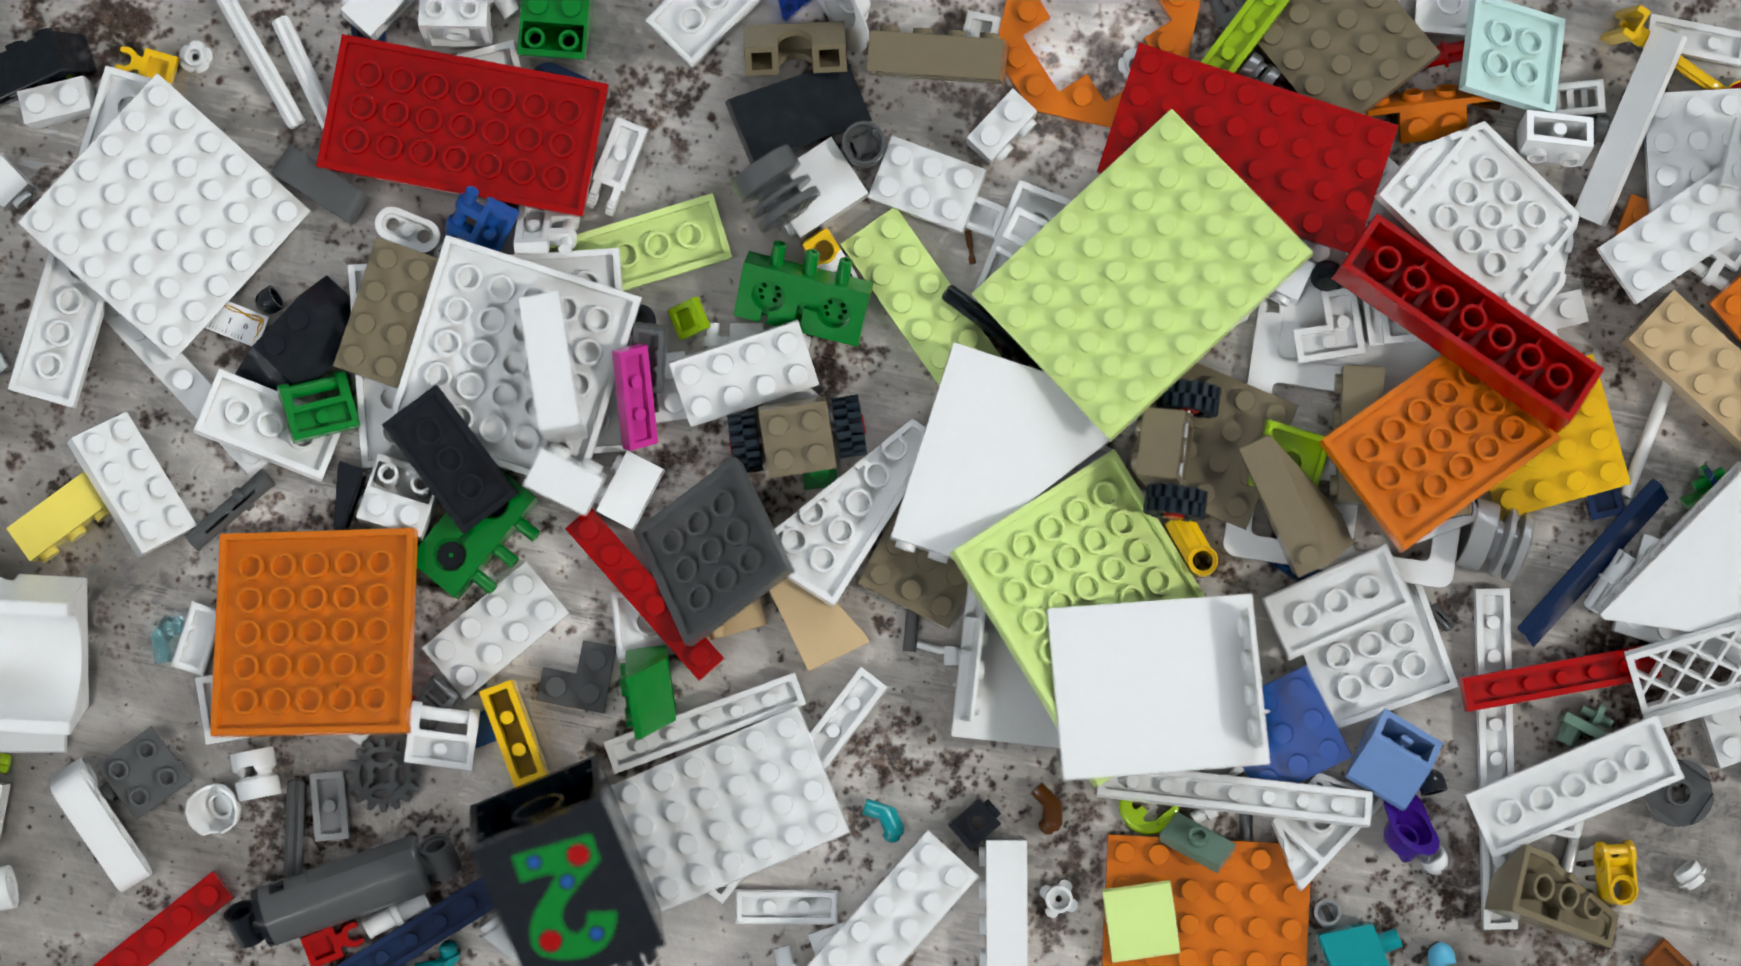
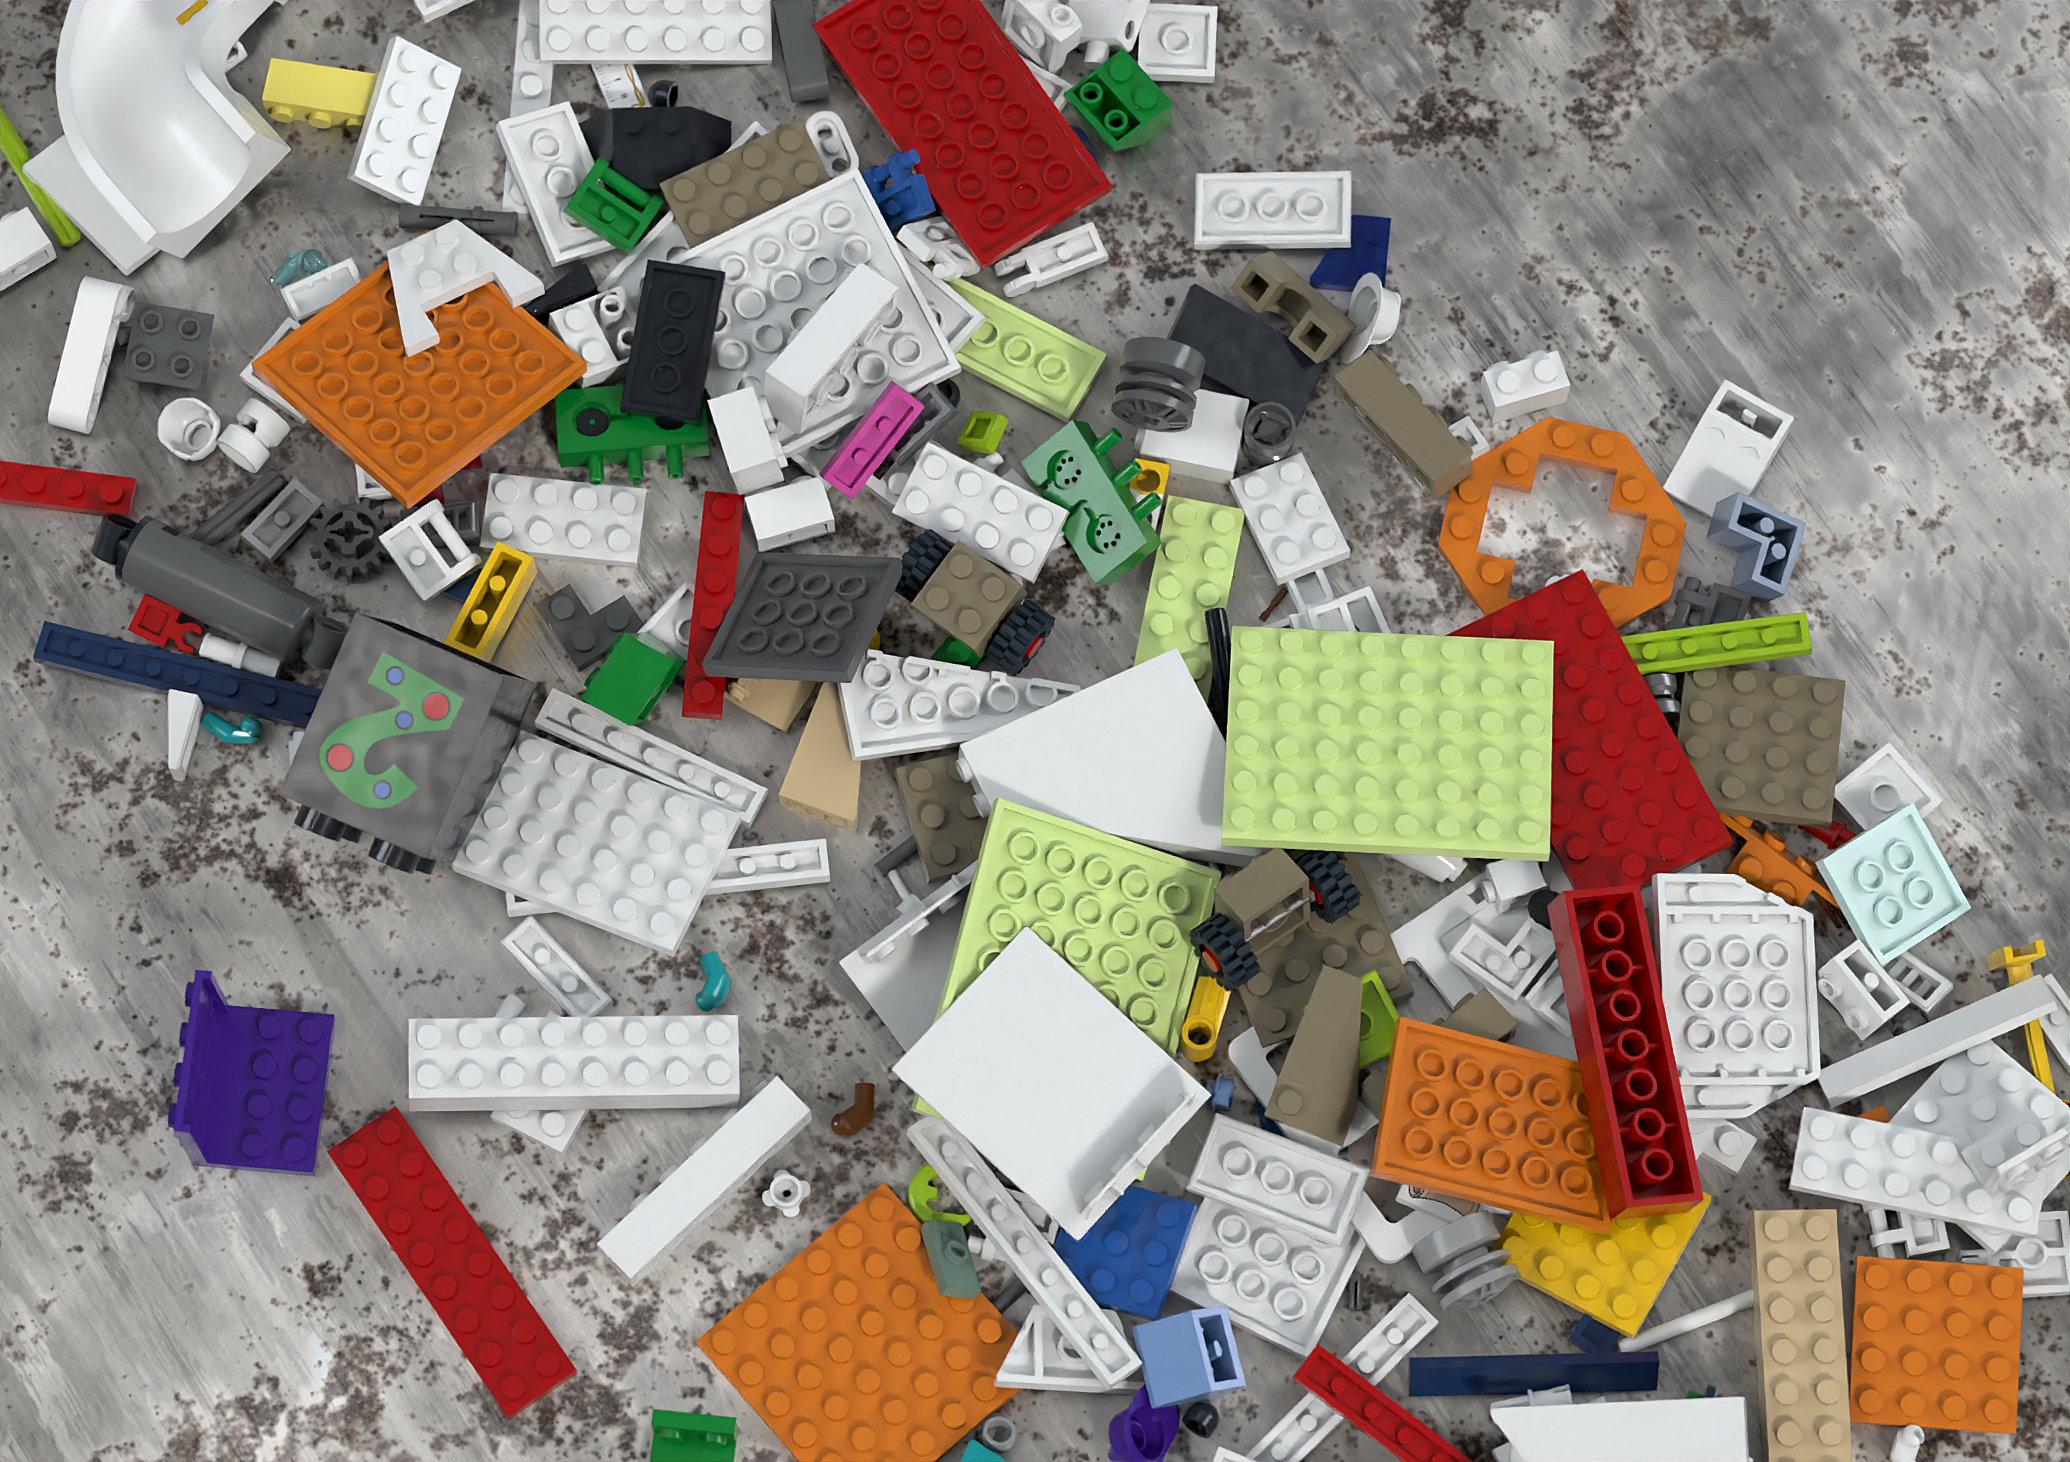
camera: 45 degrees right, 15 degrees down
black brick [948,798,1001,851] -> none
white brick [966,88,1037,165] -> none
yellowish green slope [1102,880,1180,963] -> none
none -> white wing [387,219,545,357]
none -> medium blue plate [1205,1073,1234,1113]

